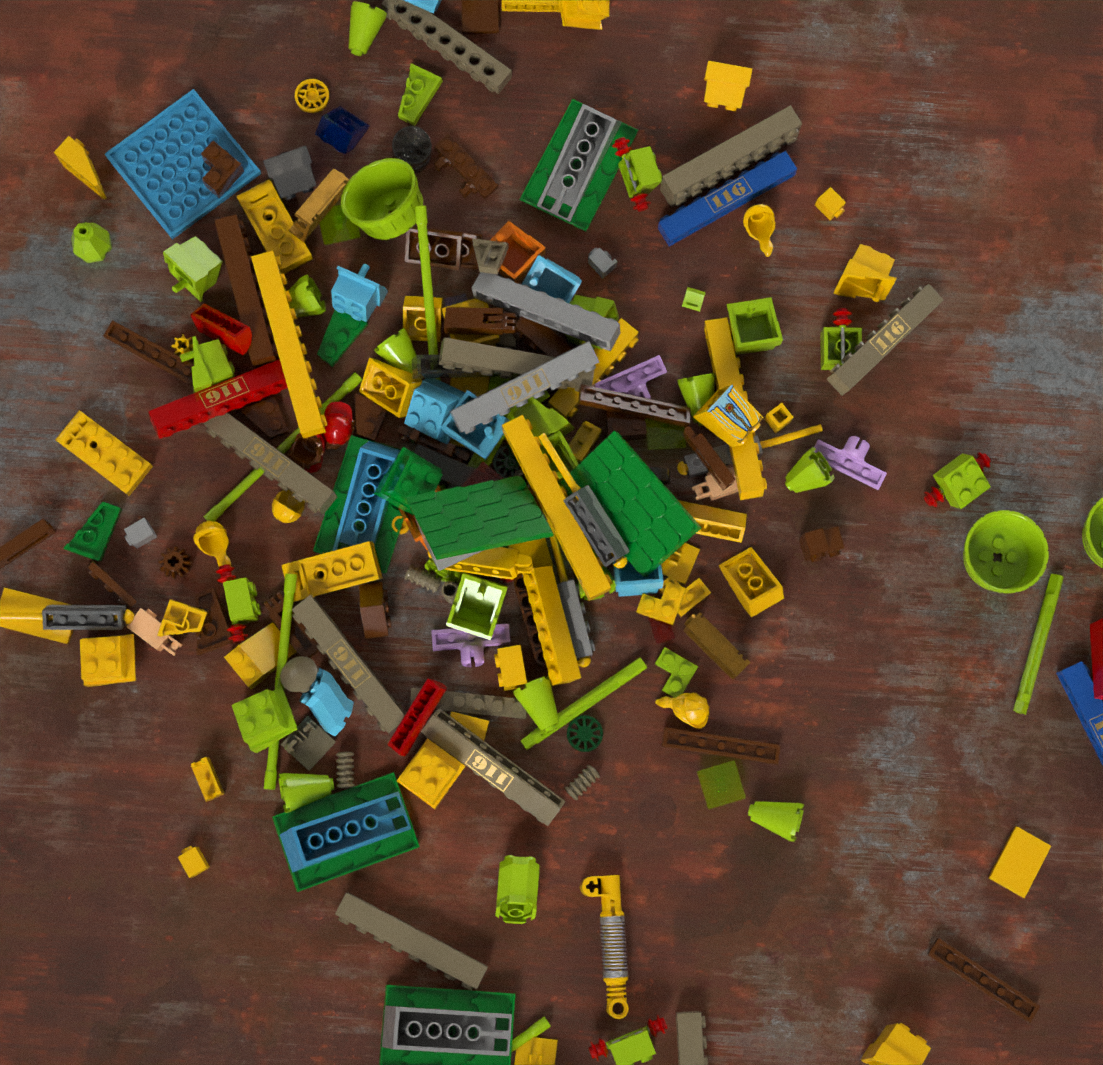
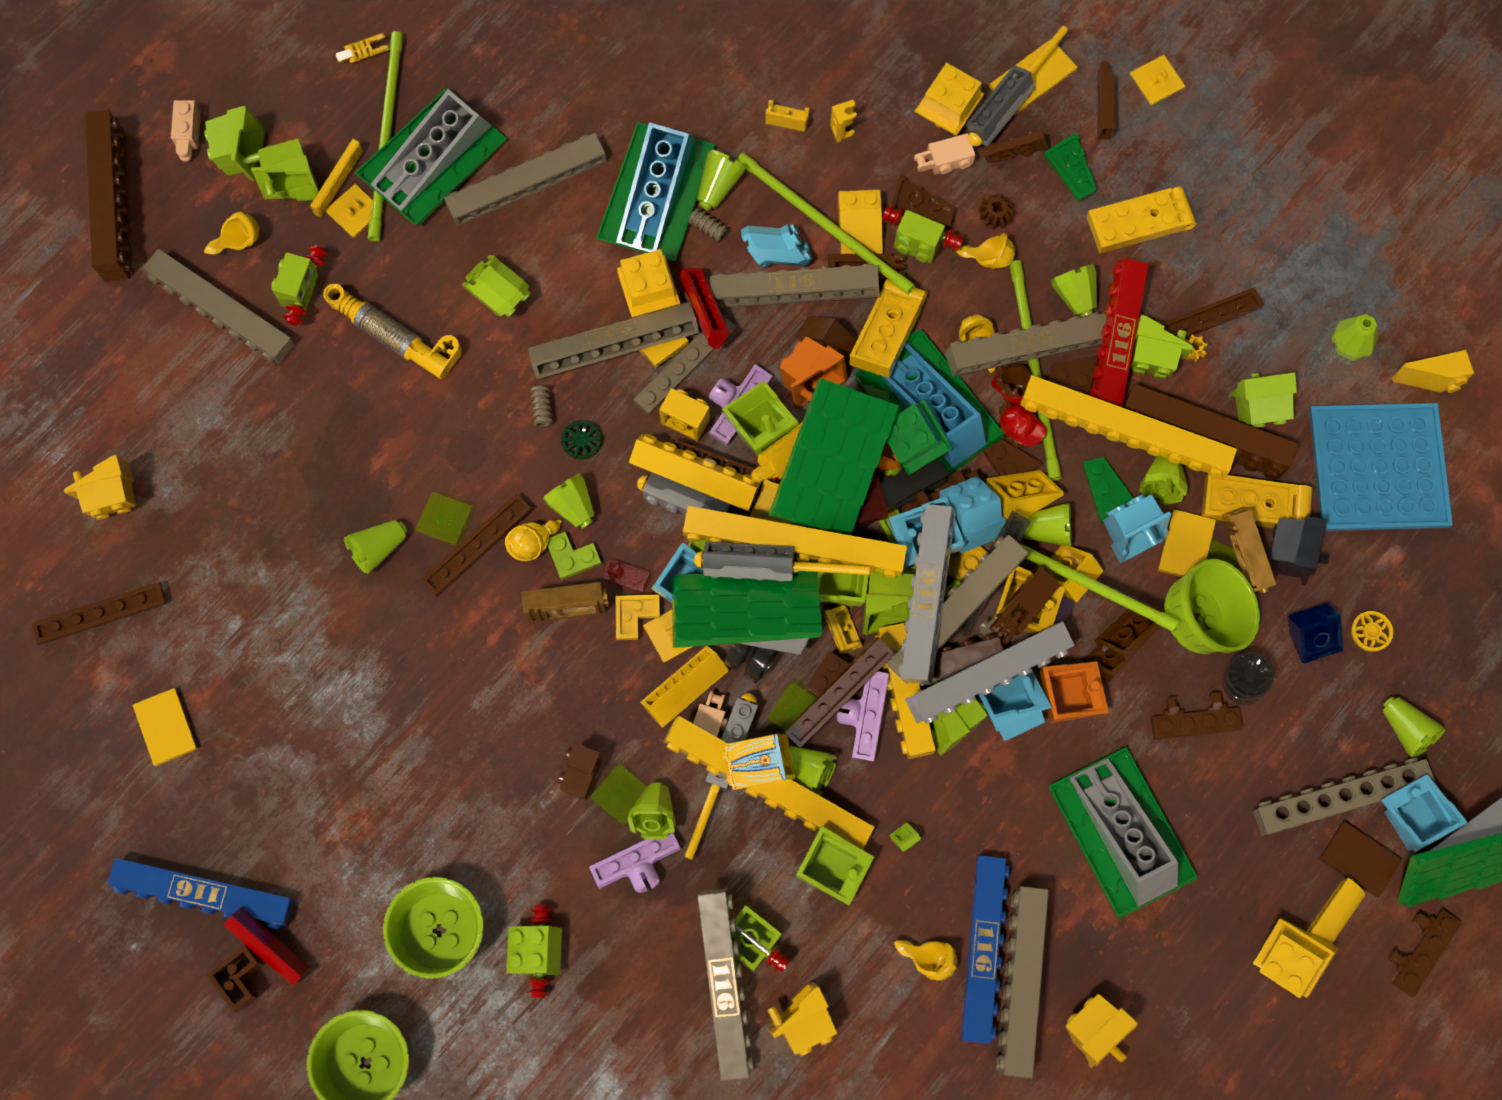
camera: 130 degrees right, 5 degrees down
light grey brick [124,518,157,549] -> none
yellow slope [157,599,207,637] -> none
yellow brick [178,846,210,878] -> none
red brick [190,304,252,355] -> none
reddish brown brick [201,141,244,198] -> none
lime piece [232,686,298,753] -> none
dark tan dish [280,656,319,693] -> none
dark tan hinge [281,716,336,771] -> none
lime wing [398,63,443,126] -> none
dark tan piece [441,581,458,604] -> none
dark tan wing [472,239,509,274] -> none
lime cone [513,676,559,733] -> none
lime piece [520,657,647,750] -> none
light grey brick [588,247,617,279] -> none
lime brick [612,137,662,212] -> none
yellow plate [636,582,686,625] -> none
reddish brown hinge [683,427,735,491] -> none
yellow slope [719,547,784,617] -> none
yellow brick [764,403,794,433] -> none
yellow brick [815,187,846,221] -> none
lime piece [1013,574,1064,715] -> none
none -> lime cone [543,473,594,529]
none -> clear neon green piece [590,763,647,826]
none -> orange piece [780,336,848,409]
none -> yellow hinge [830,100,857,143]
none -> lime cone [1051,264,1097,318]
none -> yellow tile [1158,509,1216,577]

